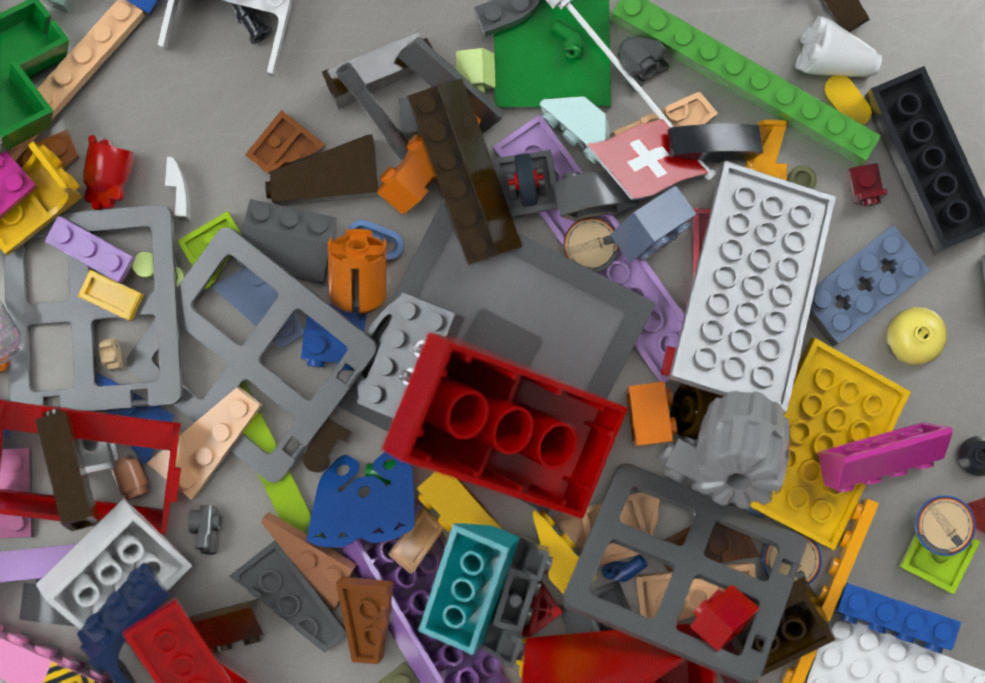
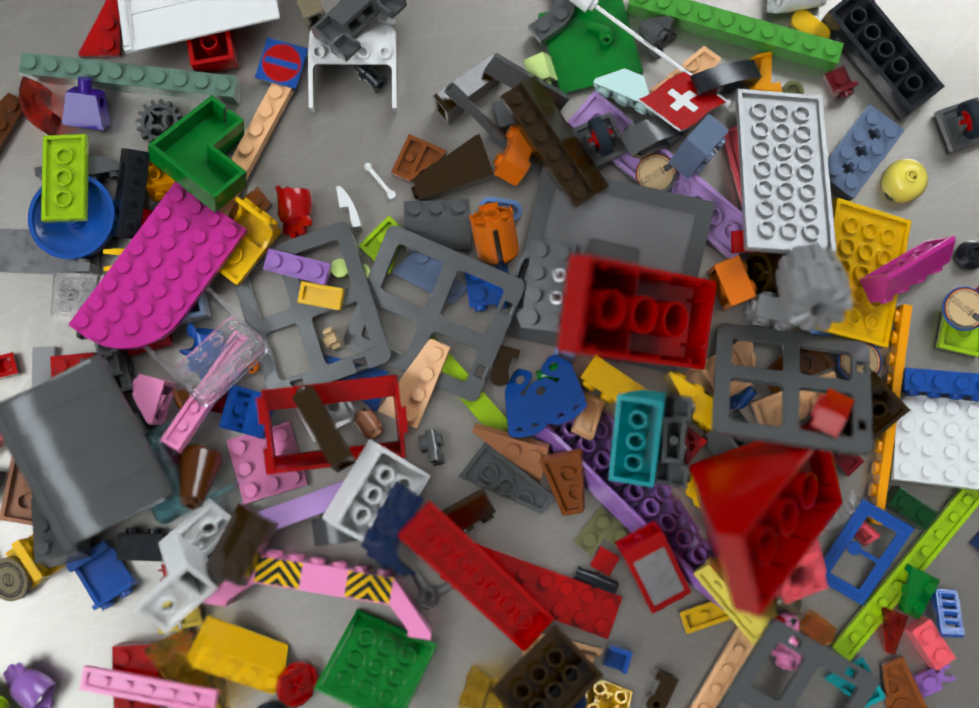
camera: 10 degrees left, 0 degrees up
none -> white hinge [364,163,396,200]

